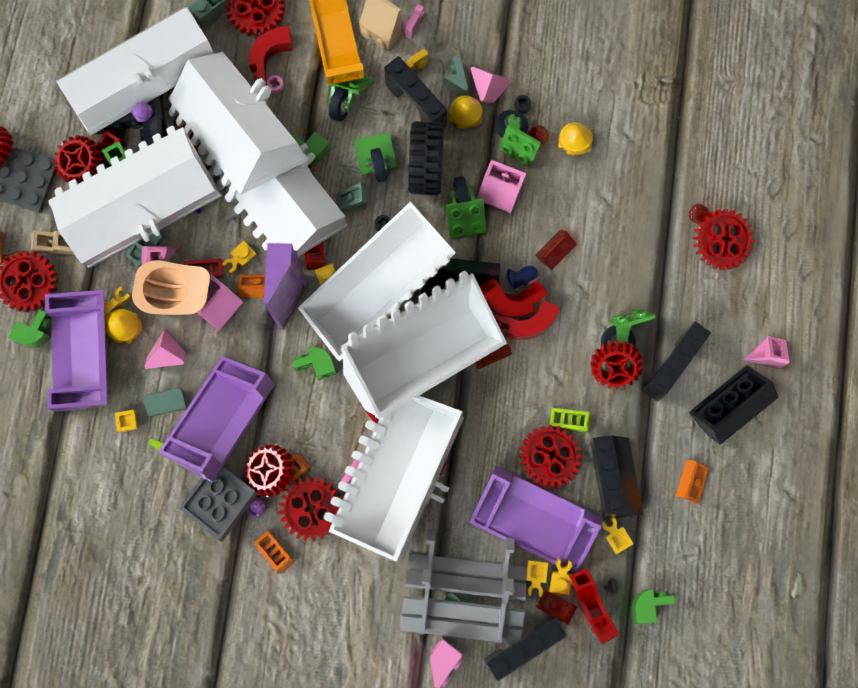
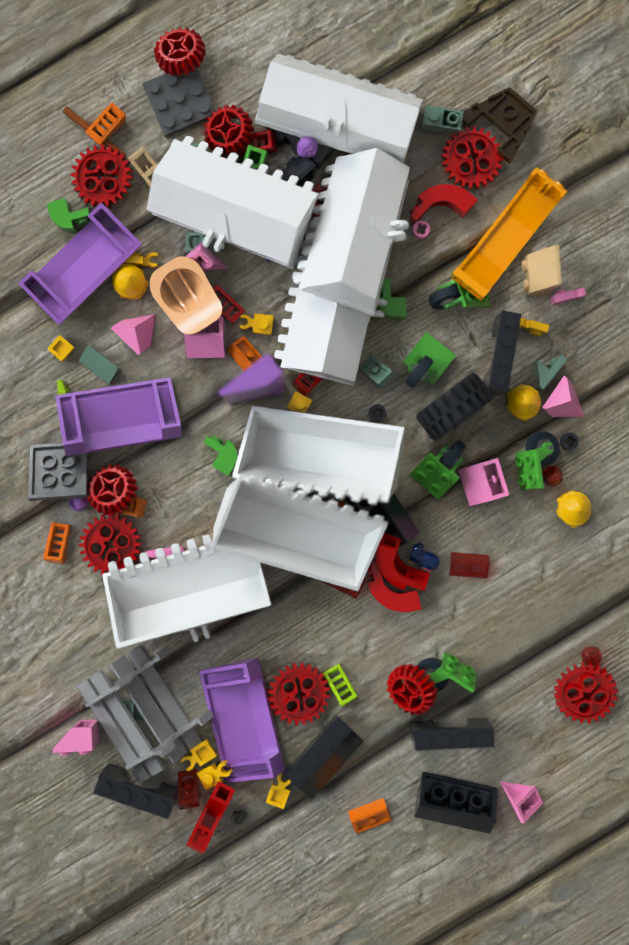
camera: 55 degrees right, 10 degrees up
bright green brick [632,589,675,624] -> none

